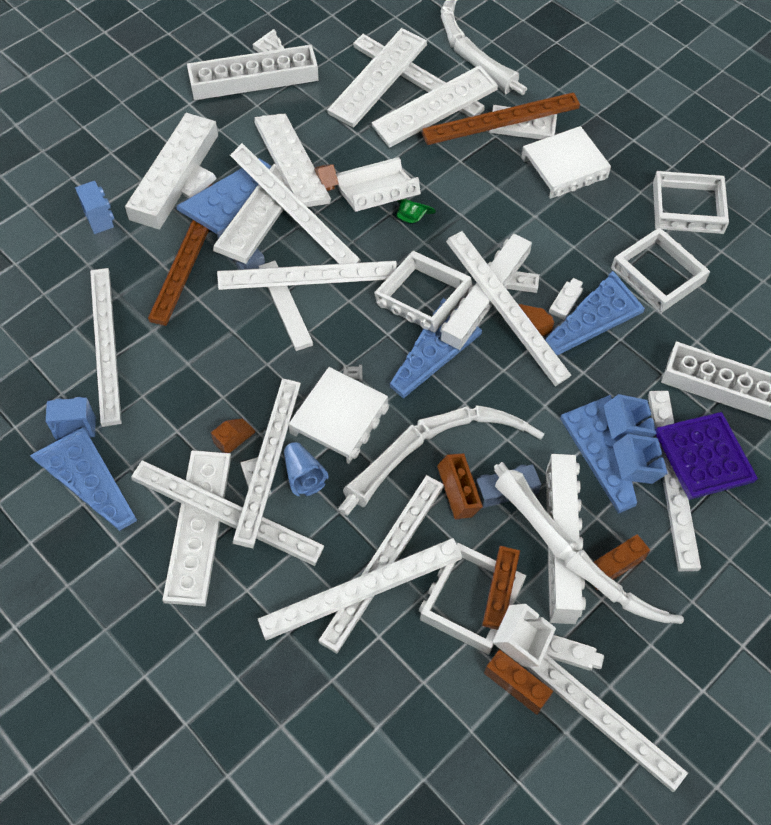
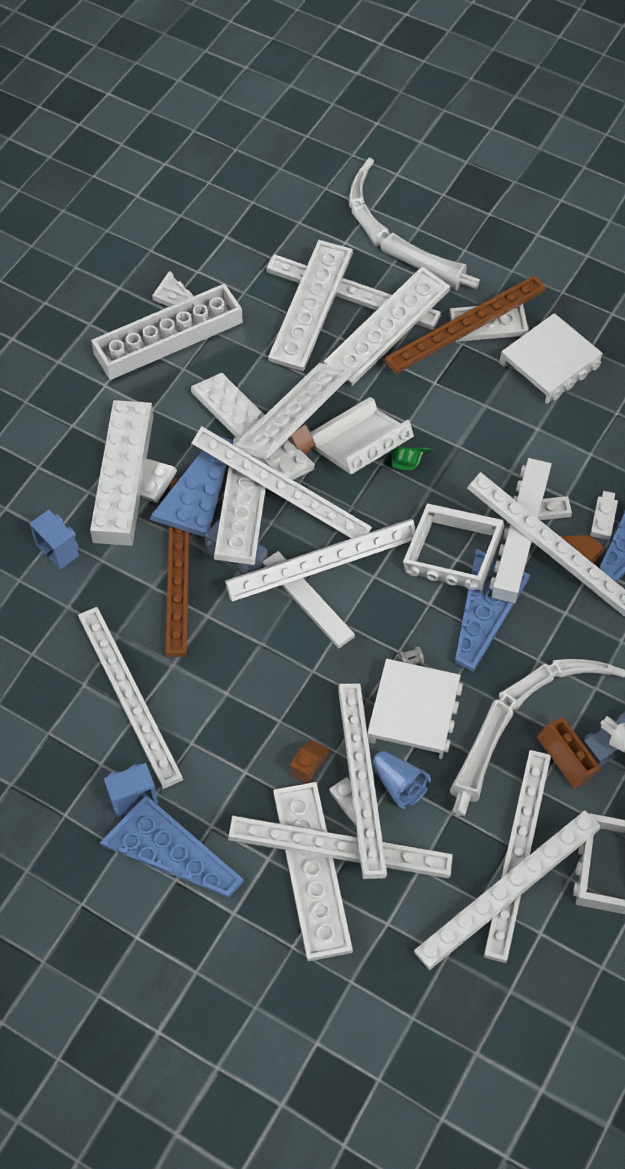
camera: 15 degrees left, 0 degrees up
none -> white plate [234,363,351,459]

